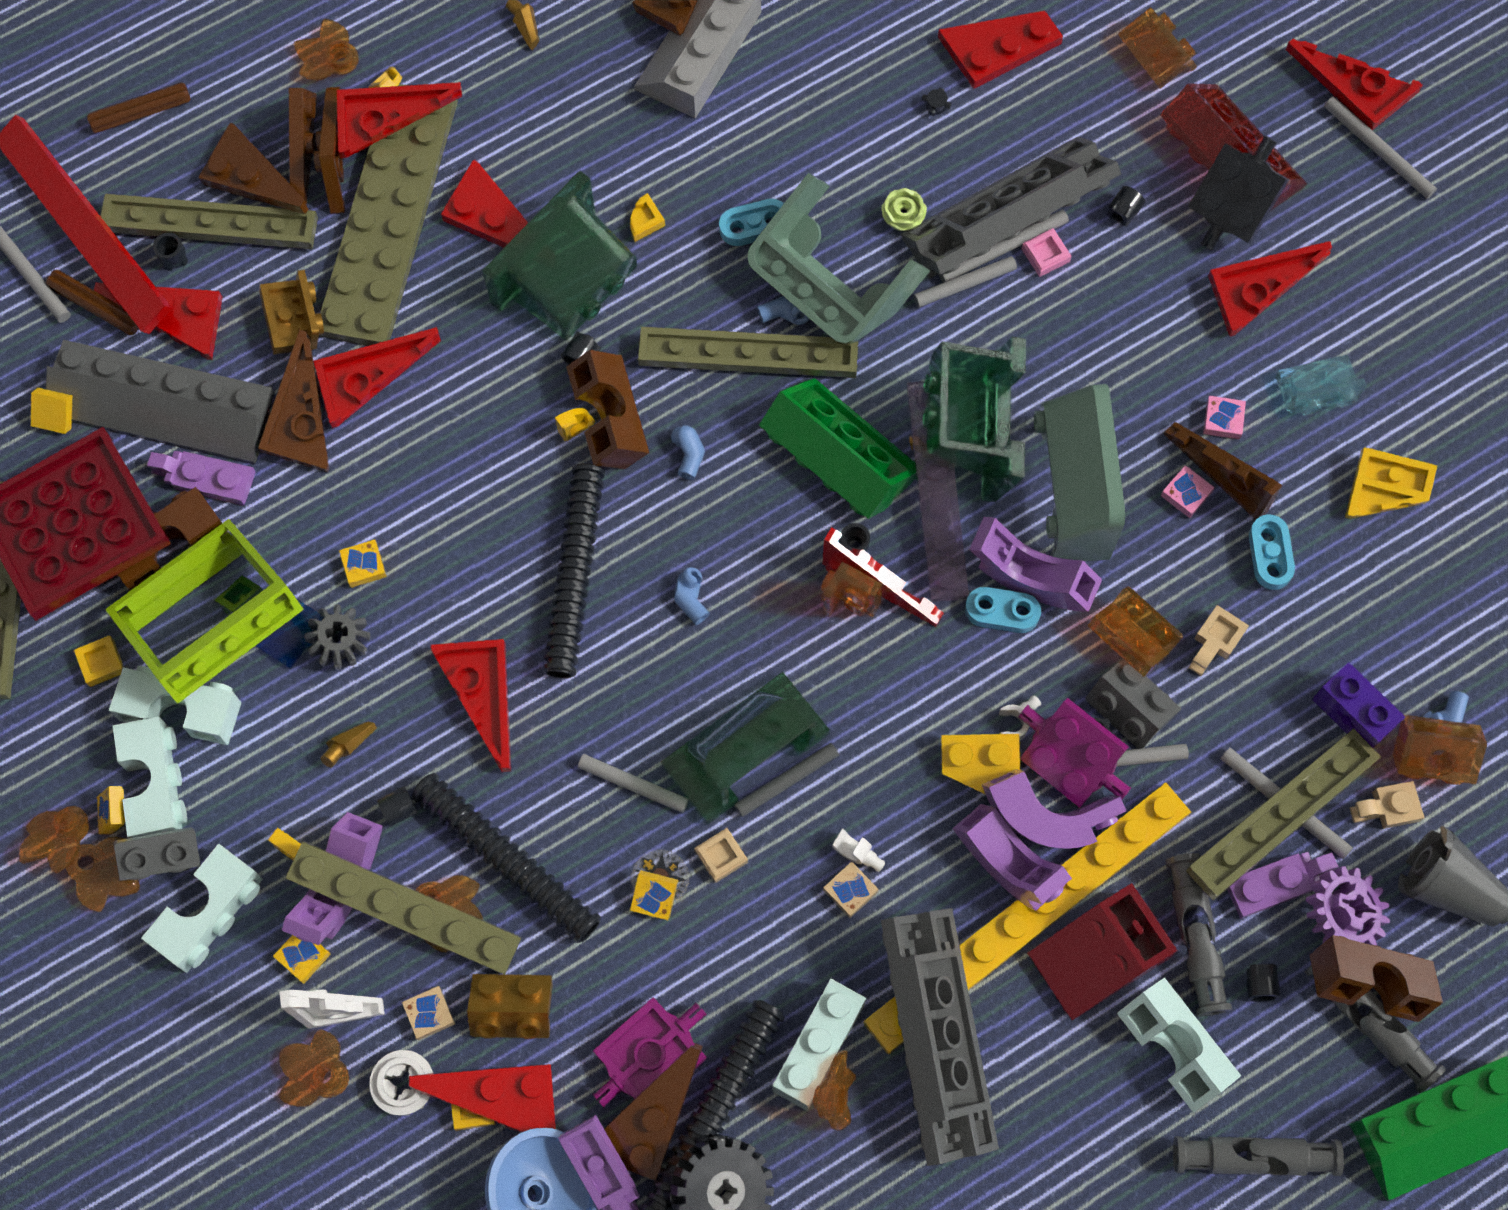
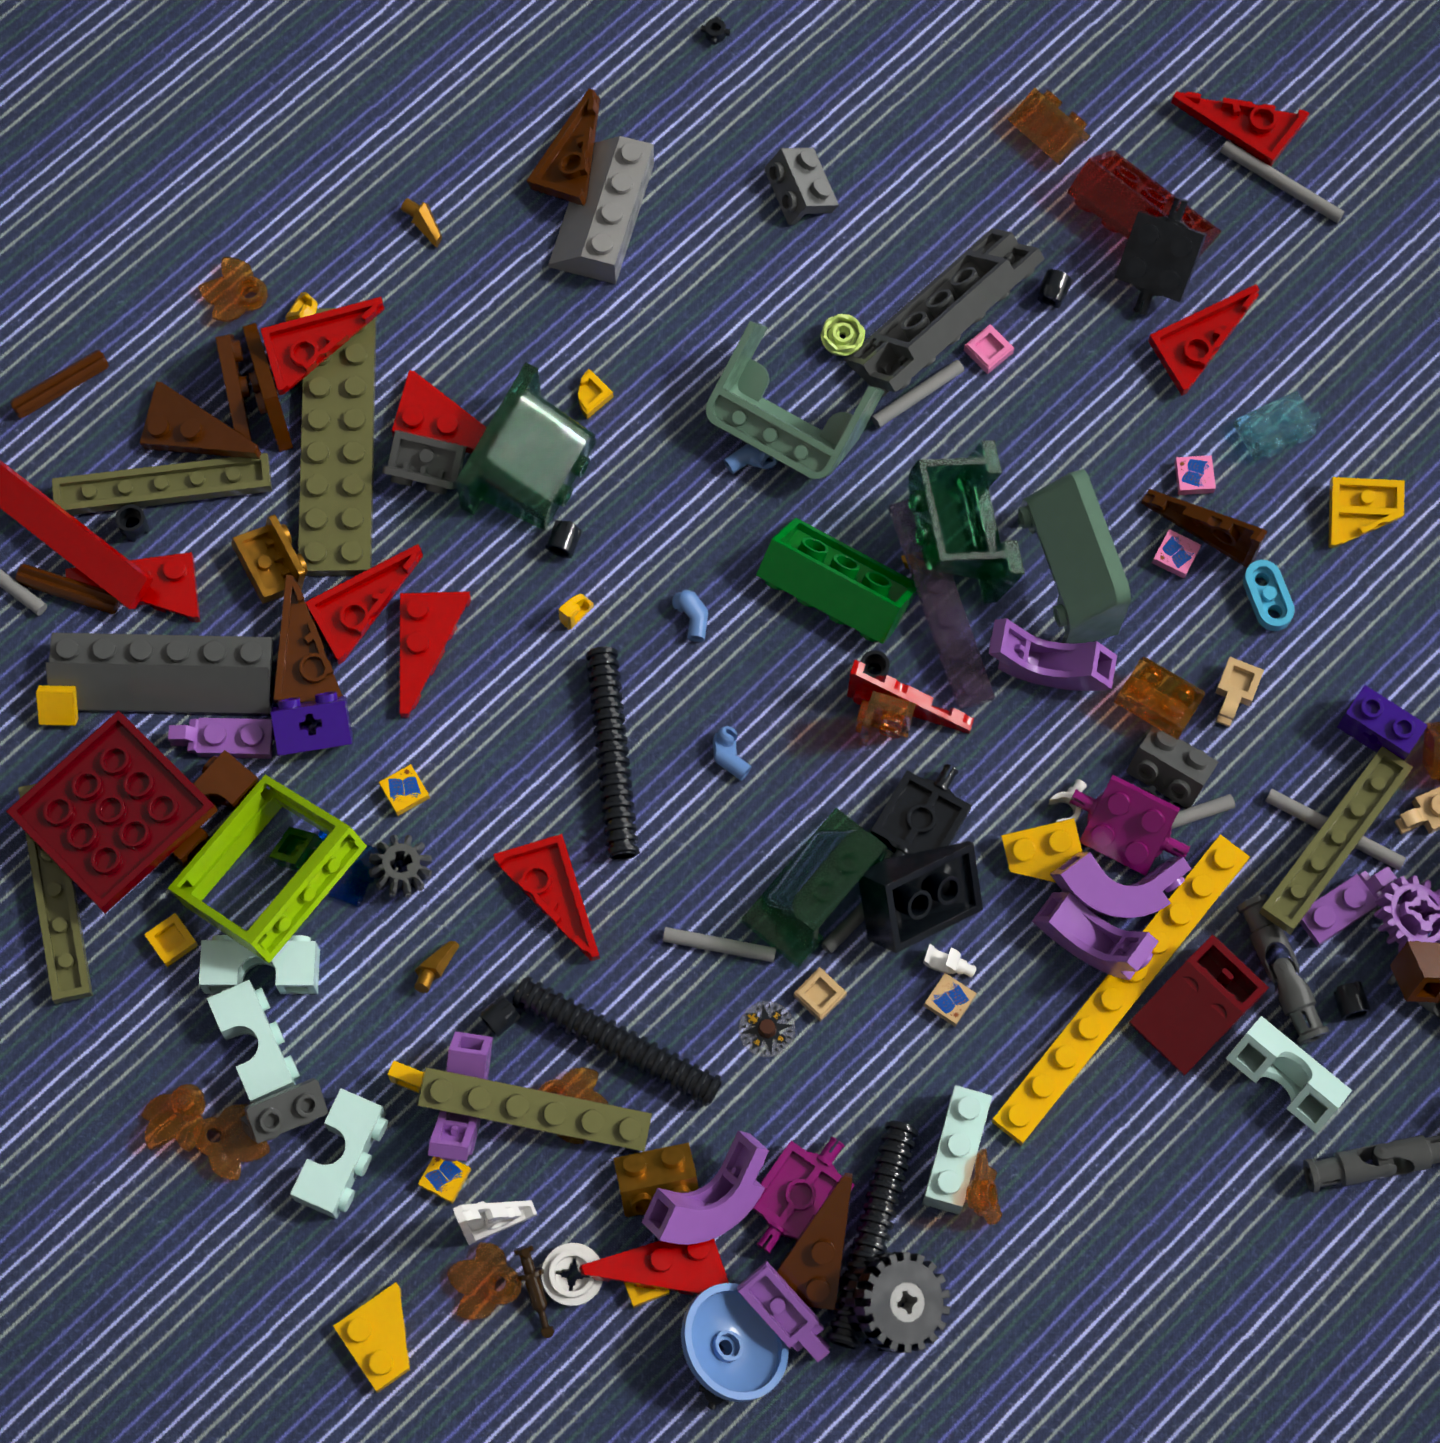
camera: 15 degrees left, 0 degrees up
yellow tile [97,786,125,834] -> none
tan tile [402,986,455,1041] -> none
reddish brown arch [566,350,649,469] -> none
yellow tile [630,870,678,920] -> none
olive plate [638,327,858,378] -> none
medium azure plate [719,199,784,246] -> none
dark grey slope [881,908,999,1166] -> none
black piece [922,88,952,116] -> none
red wing [938,10,1063,89] -> none
light grey bar [938,209,1069,283] -> none
medium azure plate [965,587,1041,633] -> none
none -> dark purple brick [270,691,353,756]
none -> yellow wing [333,1282,410,1393]
none -> dark grey bracket [382,430,467,494]
none -> red wing [400,591,471,718]
none -> dark brown piece [514,1245,554,1338]
none -> medium lavender arch [642,1131,769,1245]
none -> dark grey bracket [765,148,839,225]
none -> black slope [857,841,983,953]
none -> black plate [870,764,972,858]

